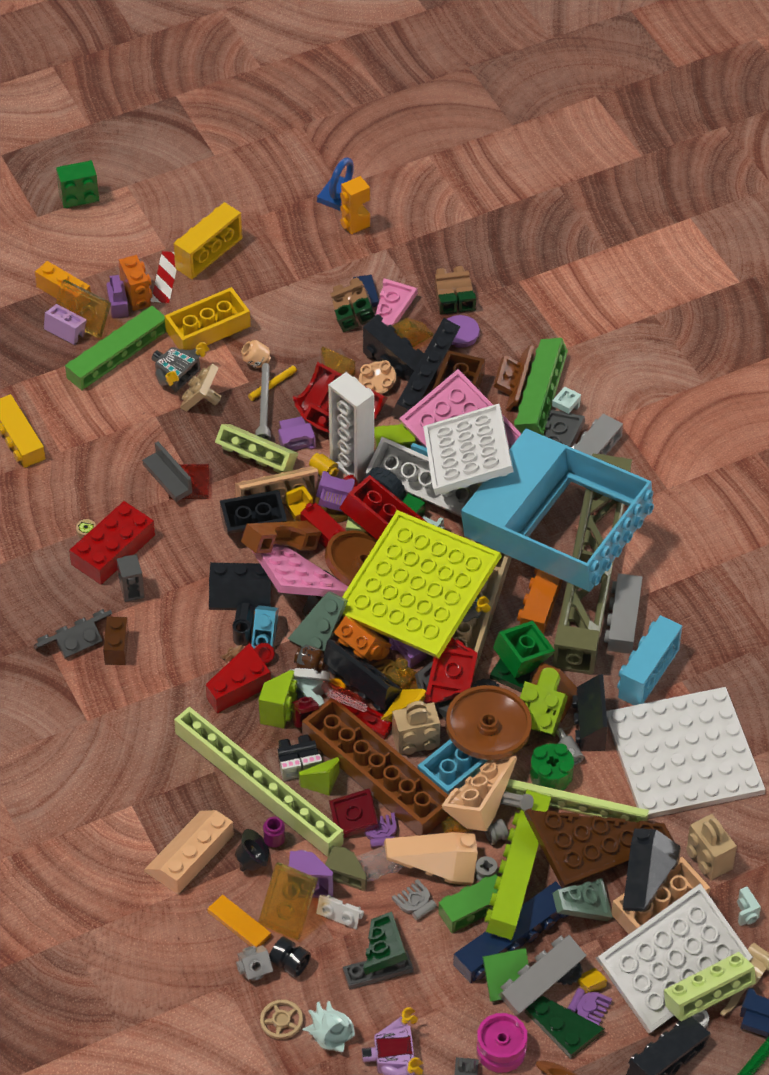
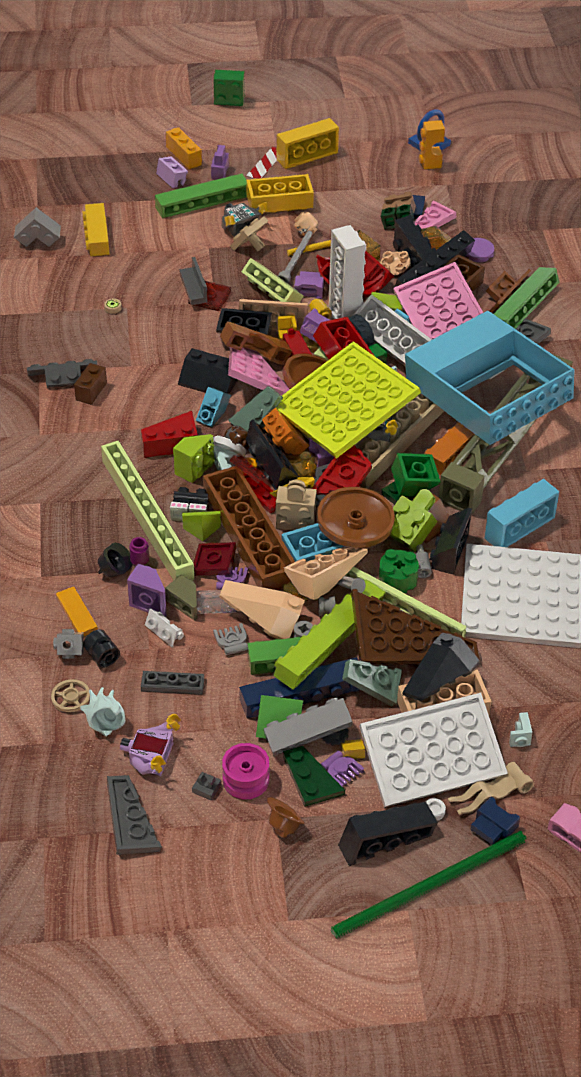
camera: 20 degrees right, 5 degrees down
clear yellow tile [55,280,111,338] -> none
red brick [69,501,155,585] -> none
dark grey brick [117,554,145,602] -> none
orange brick [119,255,153,311] -> none
light nougat slope [144,810,234,894] -> none
black piece [232,603,255,646] -> none
red tile [254,643,275,664] -> none
clear yellow tile [258,862,318,940] -> none
dark red bracket [292,697,319,728] -> none
dark green wing [363,911,408,975] -> none
white plate [423,404,514,495] -> none
hips [435,266,476,315] -> none
light aqua bracket [552,386,581,414] -> none
light grey brick [572,414,623,456] -> none
light grey brick [604,573,643,654] -> none
yellowish green brick [664,952,756,1021] -> none
tan brick [686,814,737,880] -> none

